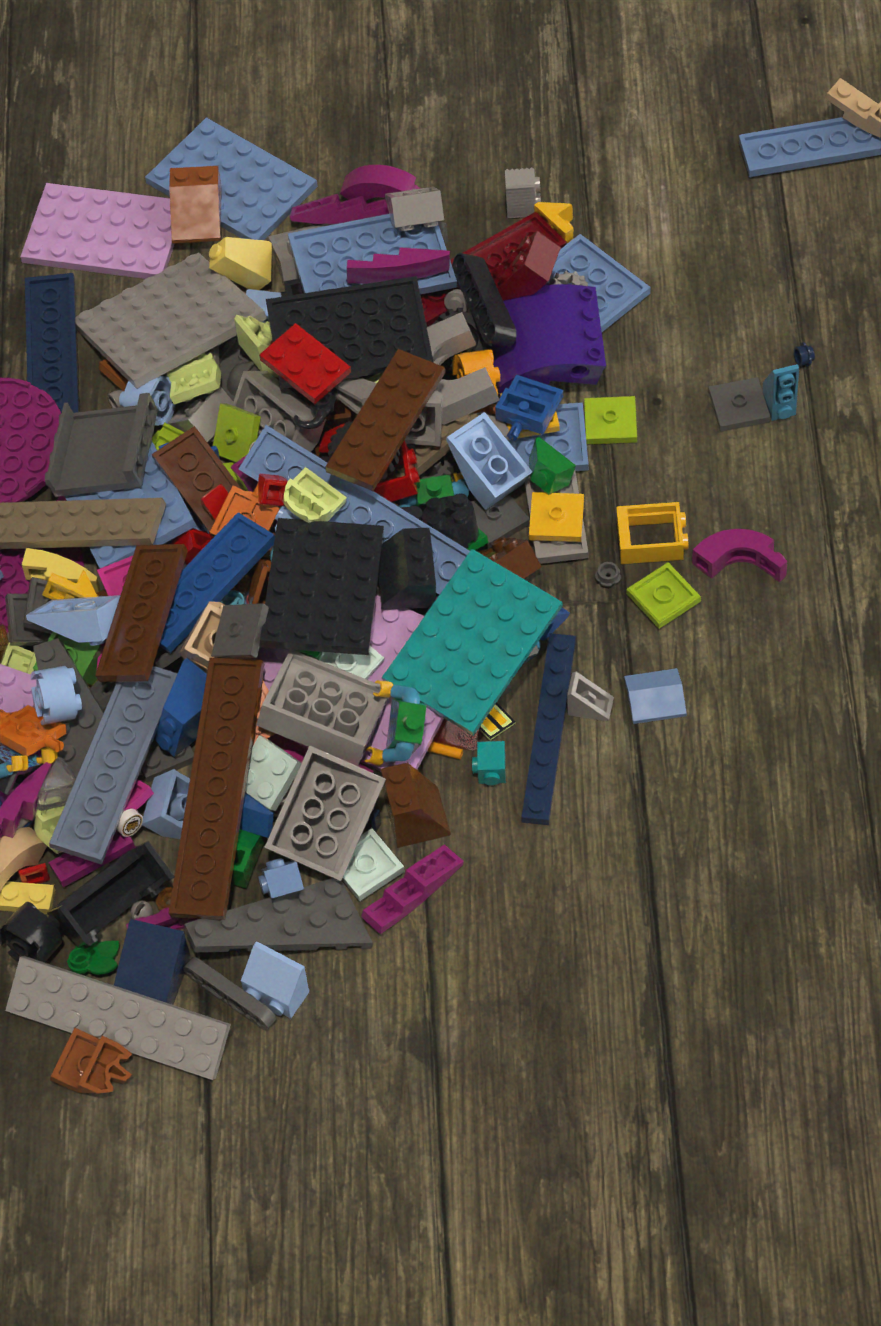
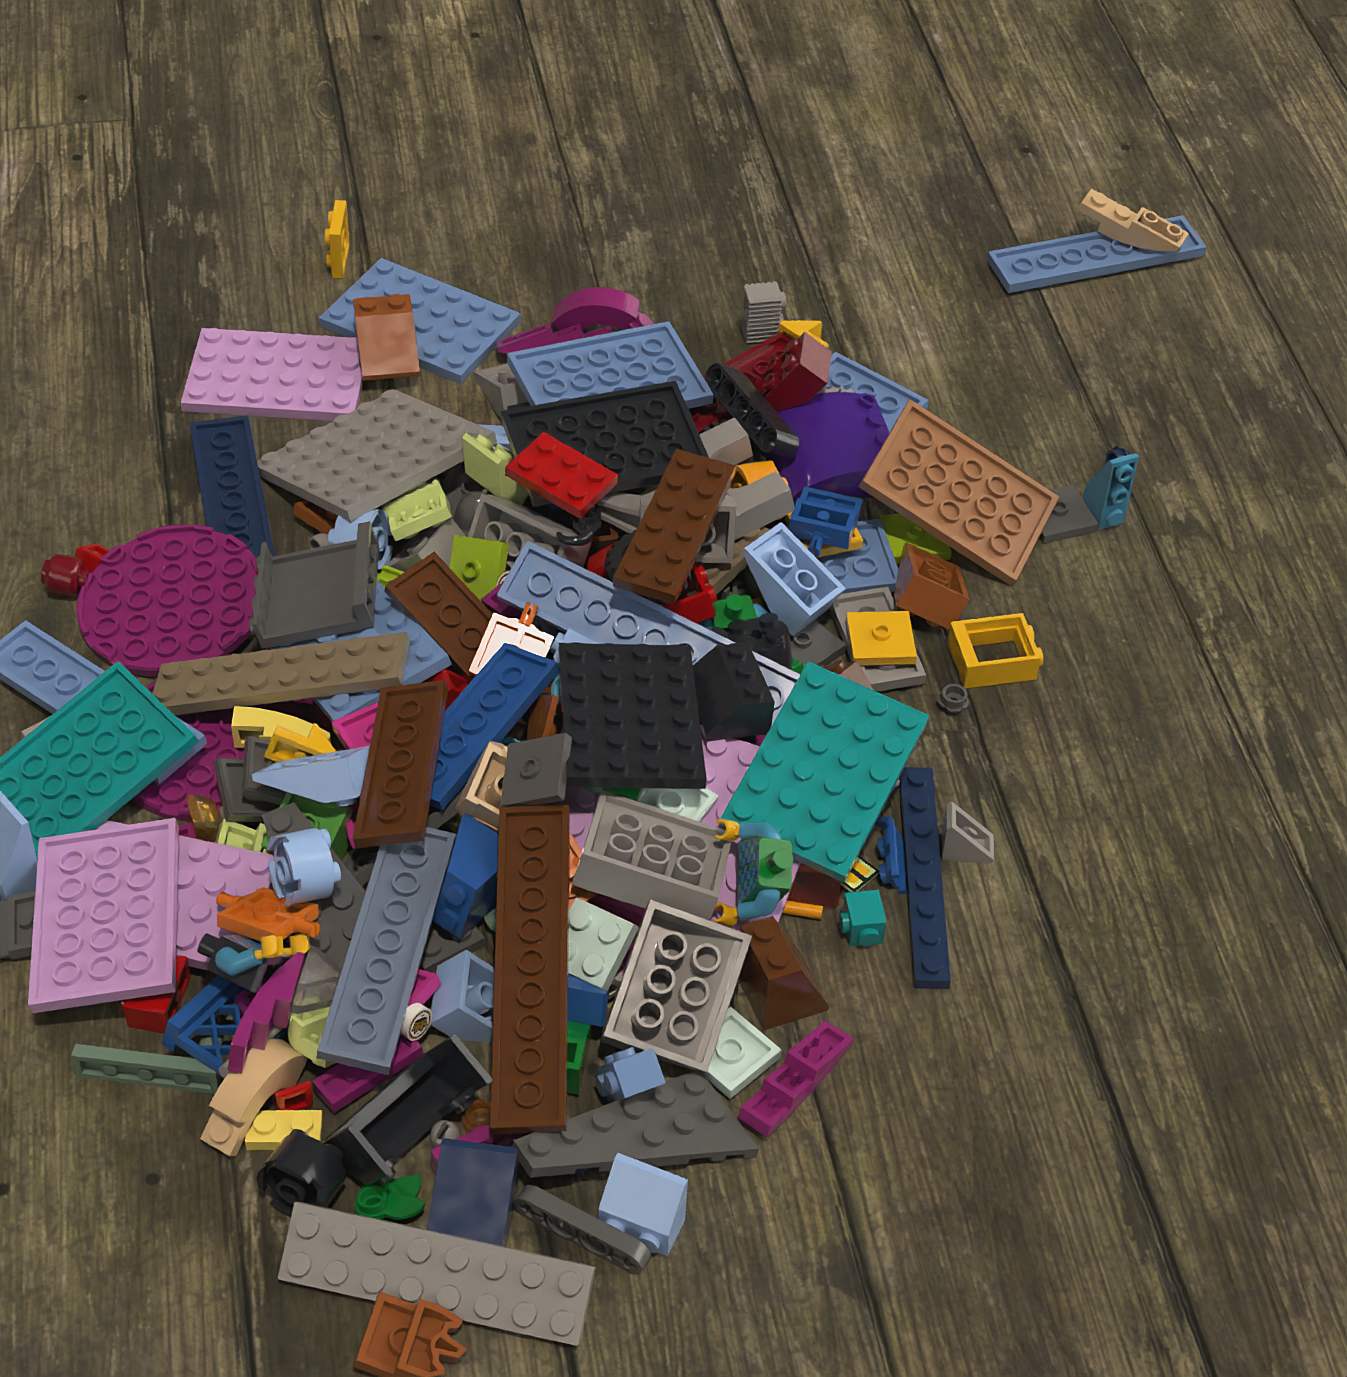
camera: 15 degrees left, 10 degrees down
red slope [201,484,229,521] -> none
light yellow slope [209,237,272,290] -> none
red slope [258,473,288,506] -> none
yellowish green slope [283,467,347,523] -> none
magenta slope [347,247,450,284] -> none
light grey slope [385,187,444,231] -> none
light grey plate [444,289,468,312] -> none
green slope [529,437,576,494] -> none
medium blue slope [624,668,687,724] -> none
lime plate [627,562,701,629] -> none
magenta arch [692,529,787,582] -> none
none -> yellow plate [325,200,349,279]
none -> medium nougat plate [858,399,1059,586]
none -> blue piece [875,816,907,894]
none -> dark orange slope [894,542,969,629]

